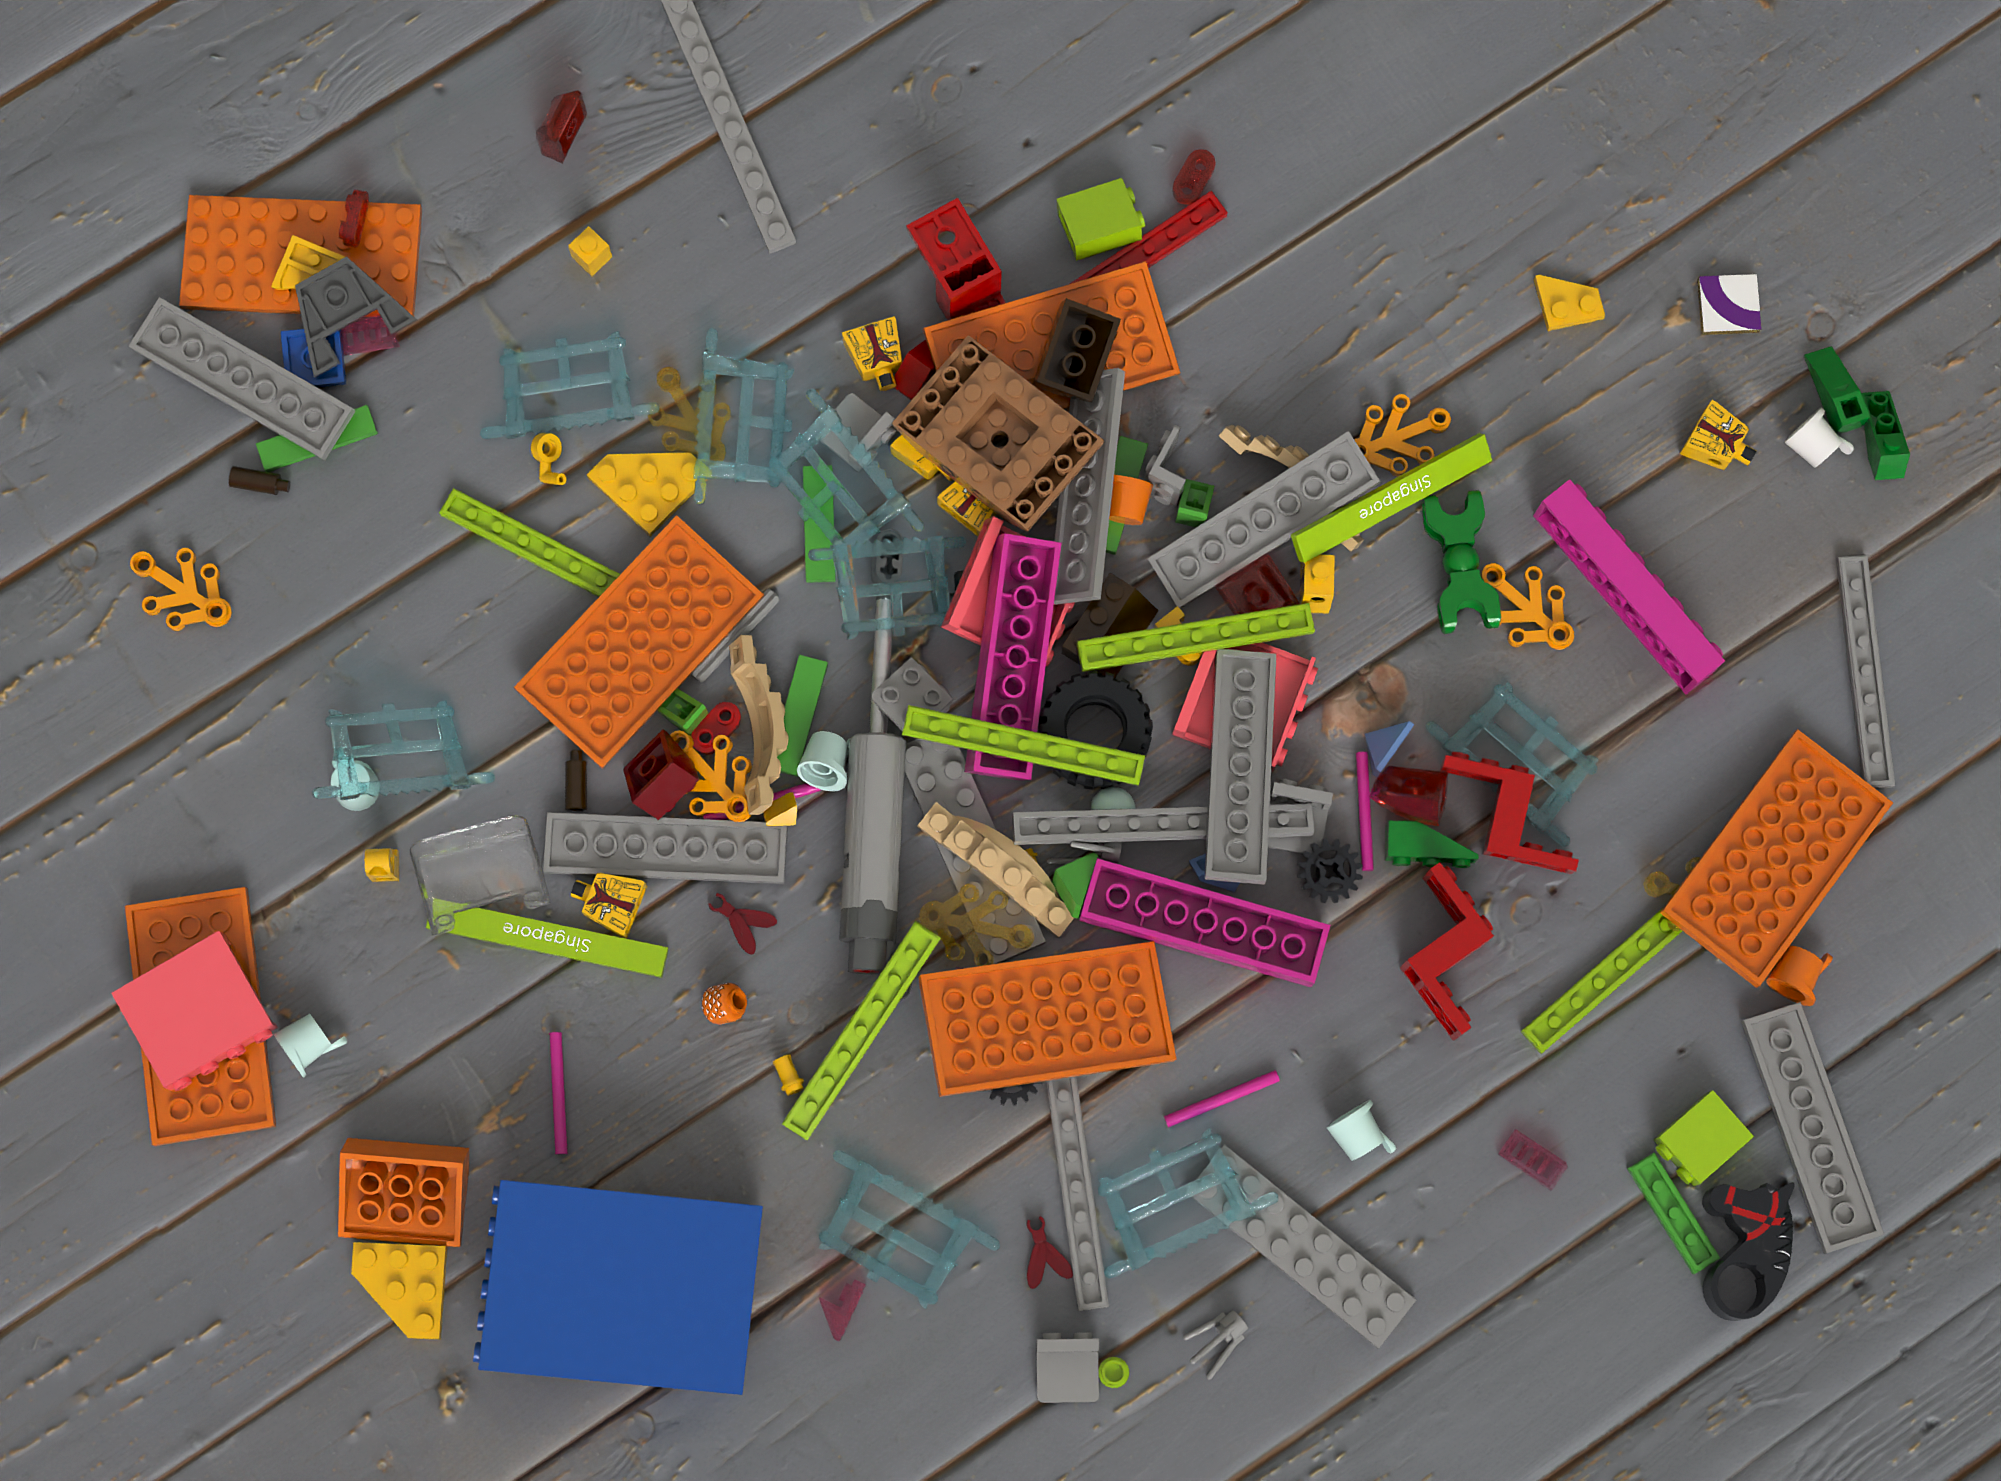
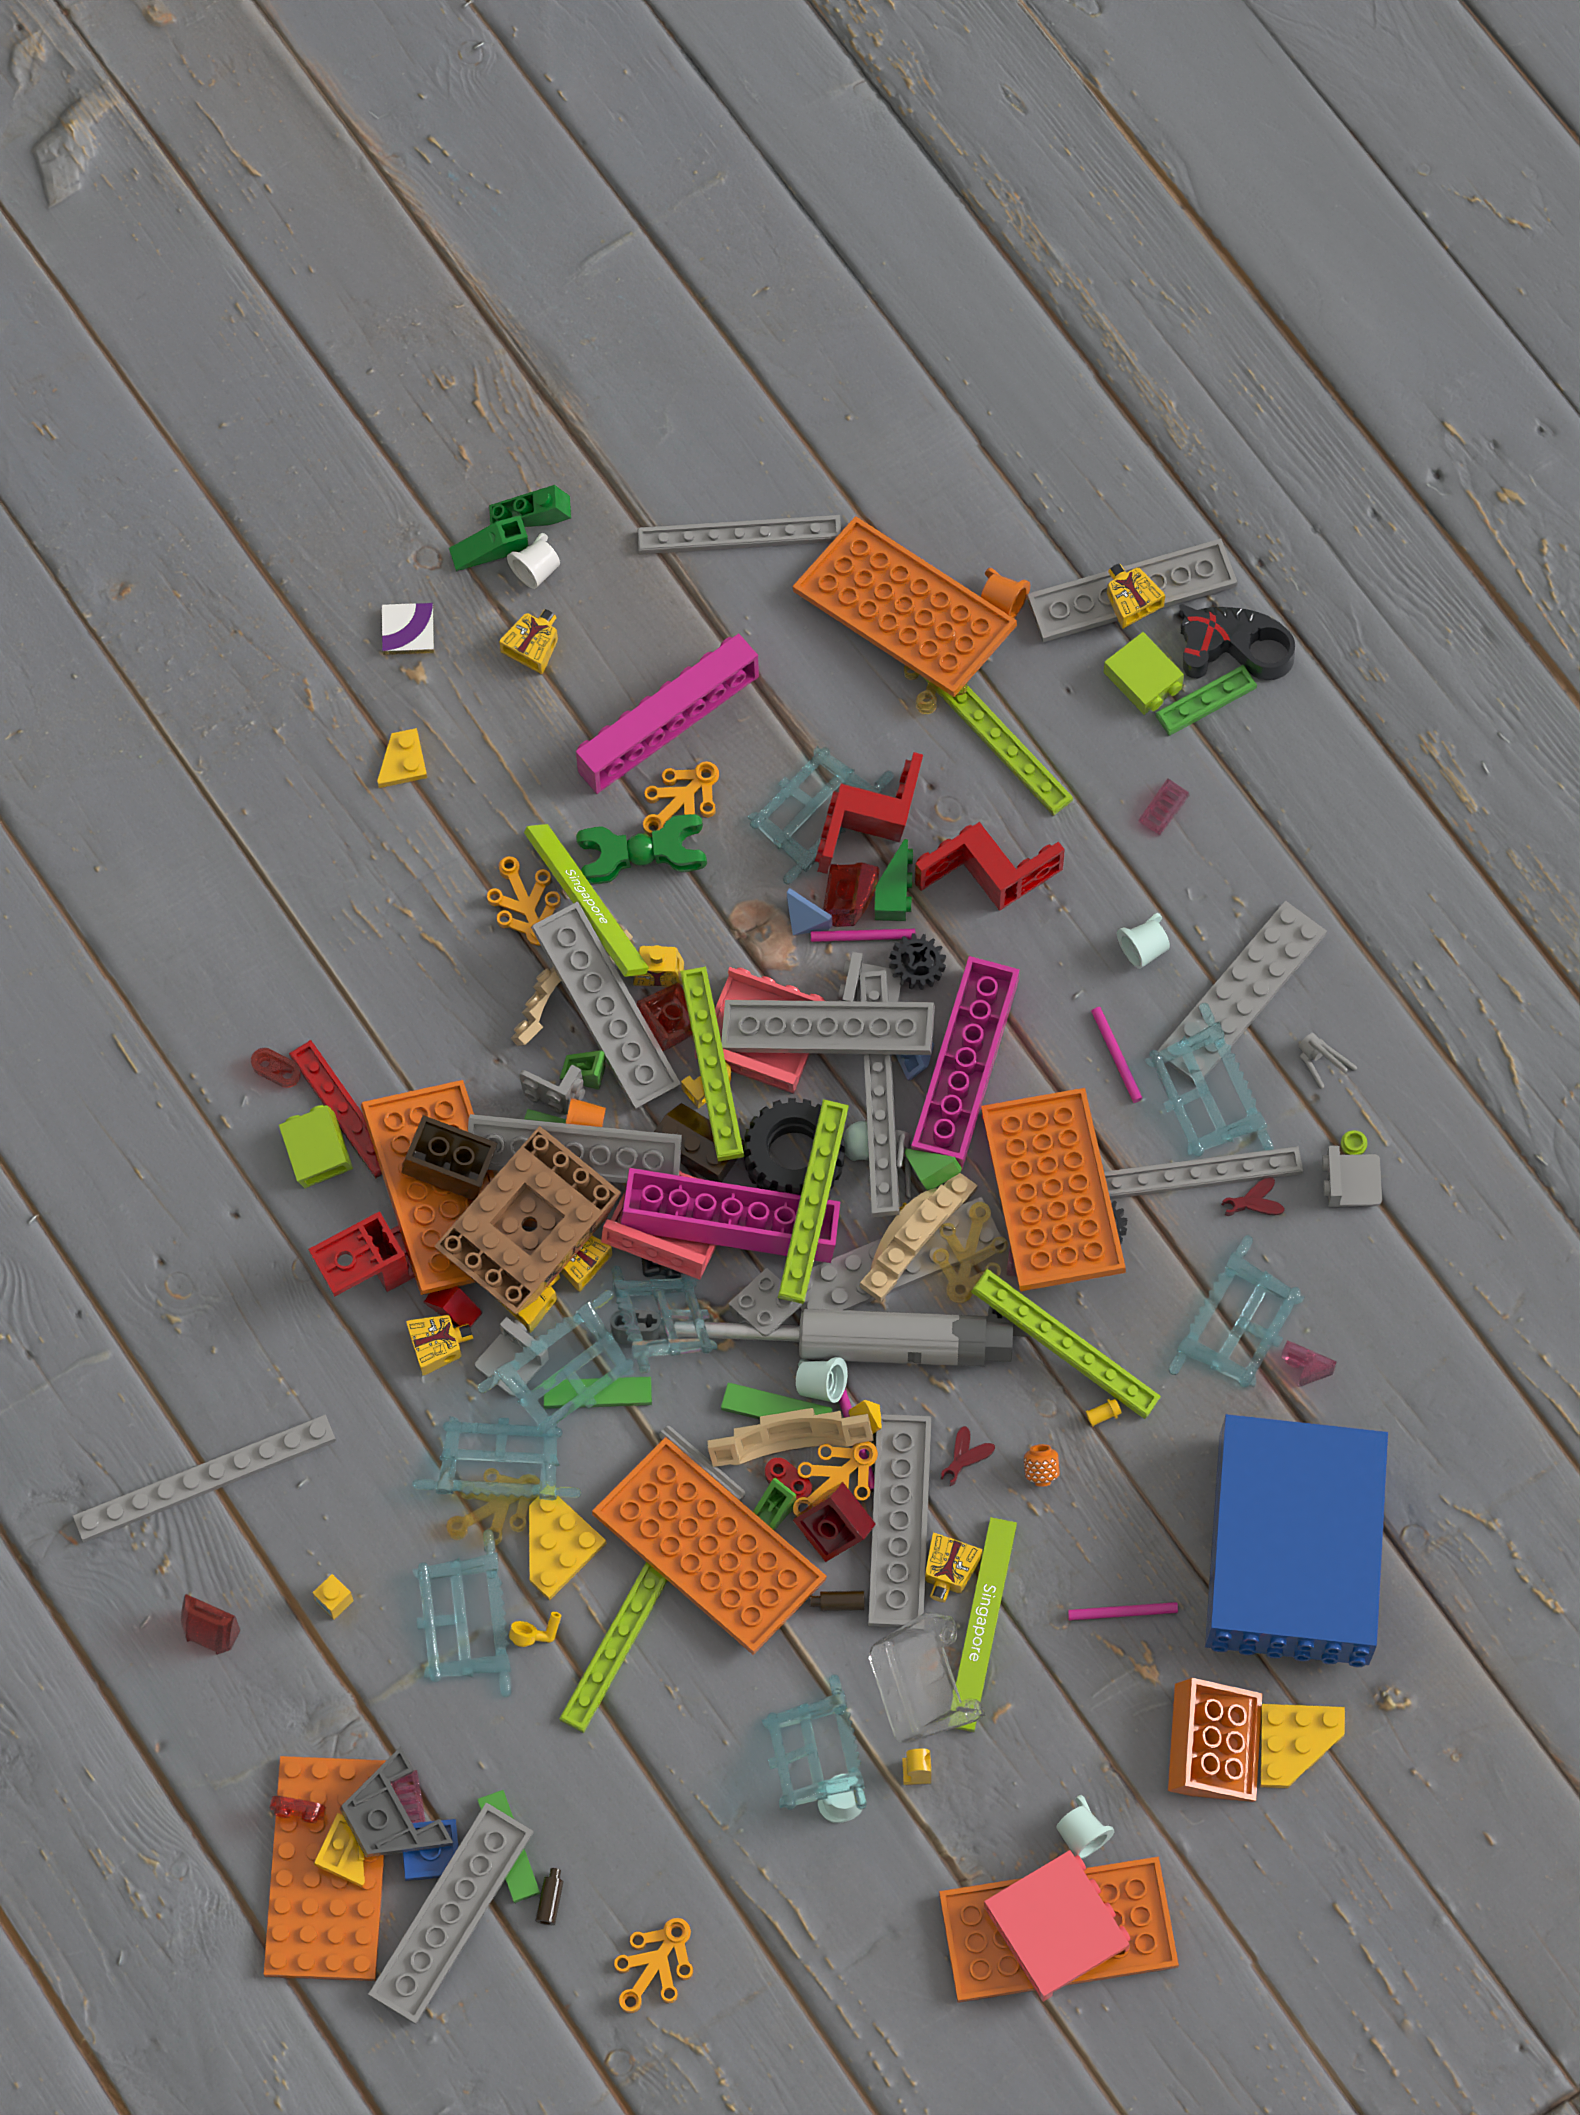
camera: 85 degrees left, 10 degrees down
none -> yellow torso [1107,564,1165,629]

